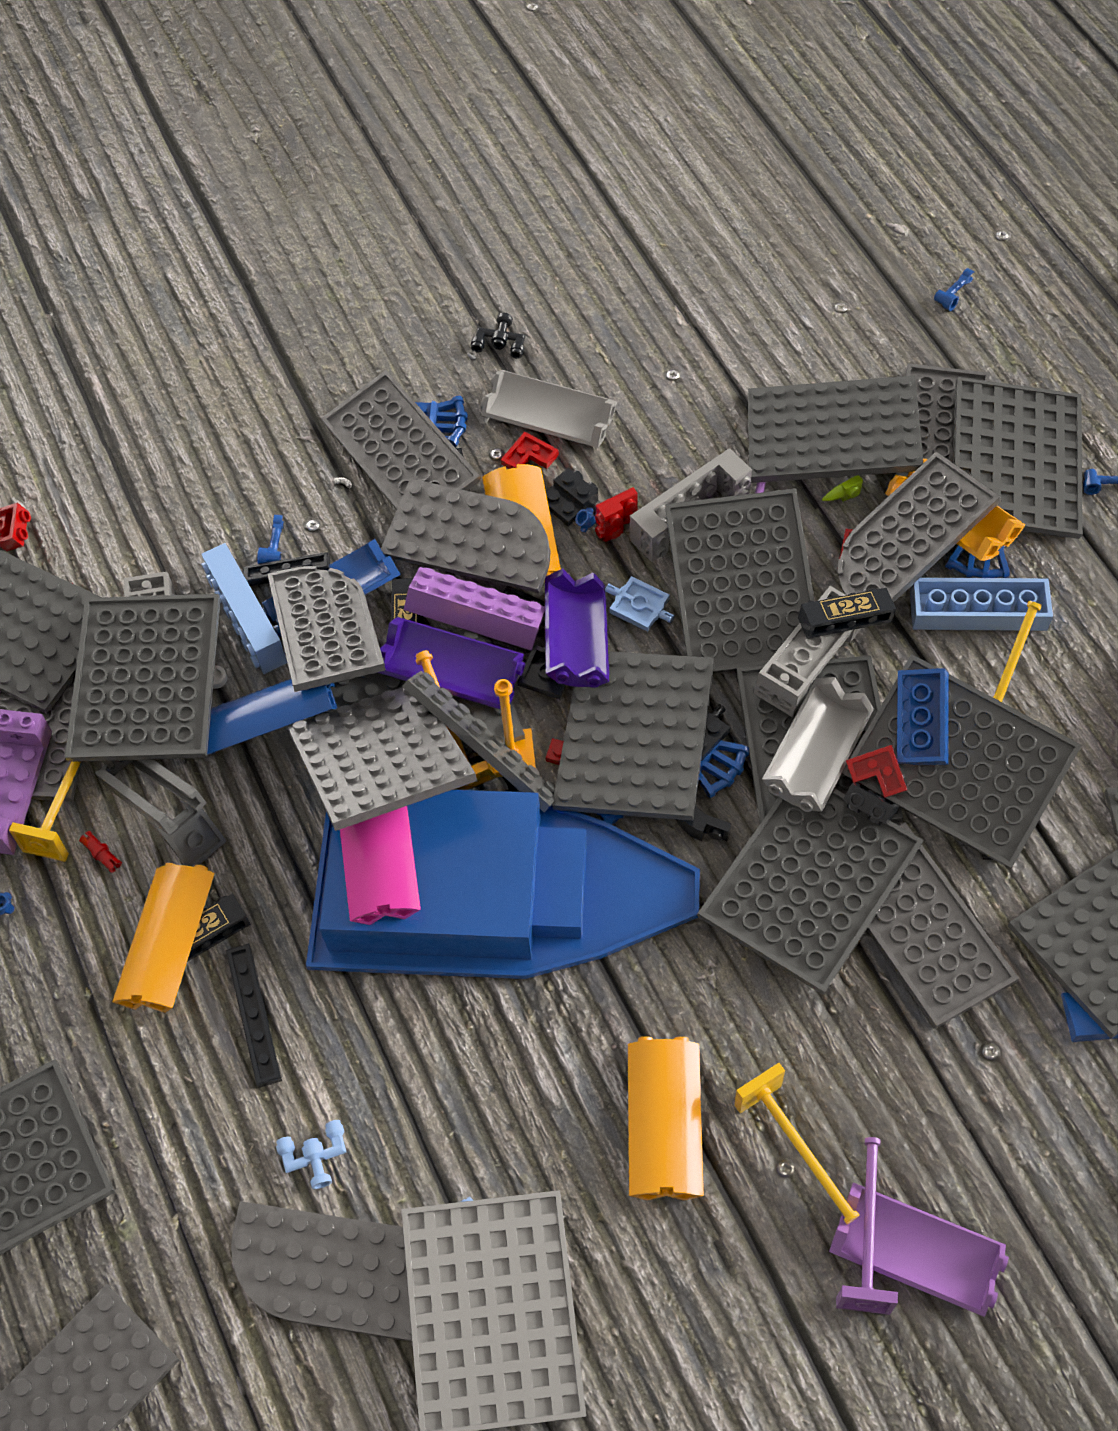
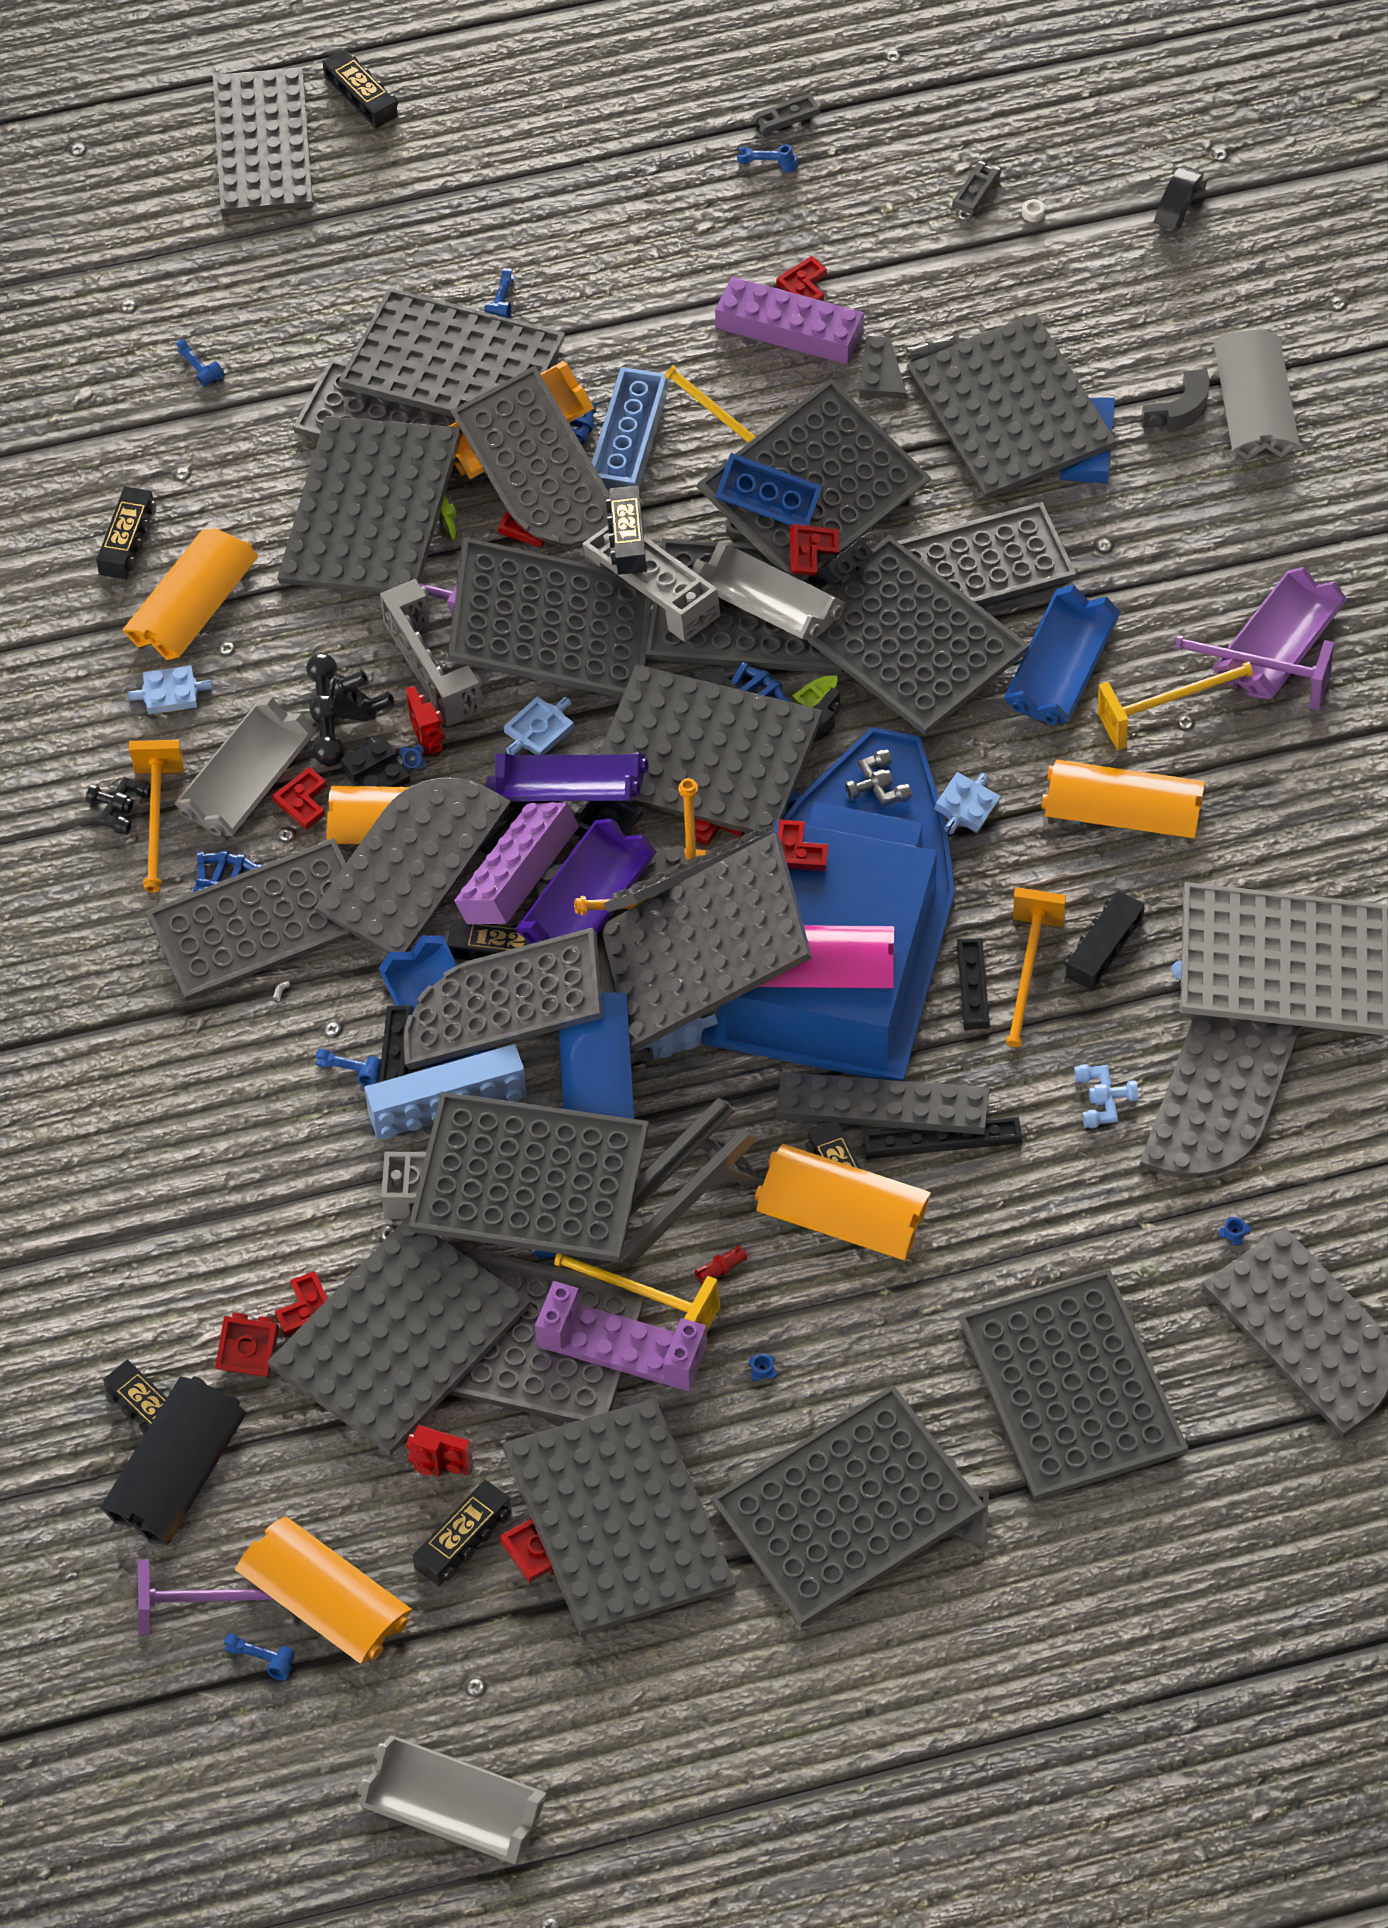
camera: 80 degrees left, 5 degrees down
none -> black brick [96,486,157,580]
none -> light orange cylinder [122,528,259,661]
none -> light blue plate [128,665,212,715]
none -> light orange tile [129,740,185,893]
none -> red plate [274,1271,327,1337]
none -> black connector [306,653,395,767]
none -> dark grey plate [776,1072,990,1135]
none -> red plate [778,820,828,871]
none -> lime plate [792,675,838,708]
none -> flat silver piece [845,749,912,807]
none -> light blue plate [934,772,1000,834]
none -> black tile [957,938,990,1030]
none -> blue cylinder [1003,585,1121,725]
none -> light orange tile [1006,887,1066,1048]
none -> black brick [1064,891,1145,990]
none -> blue plate [1219,1217,1251,1246]

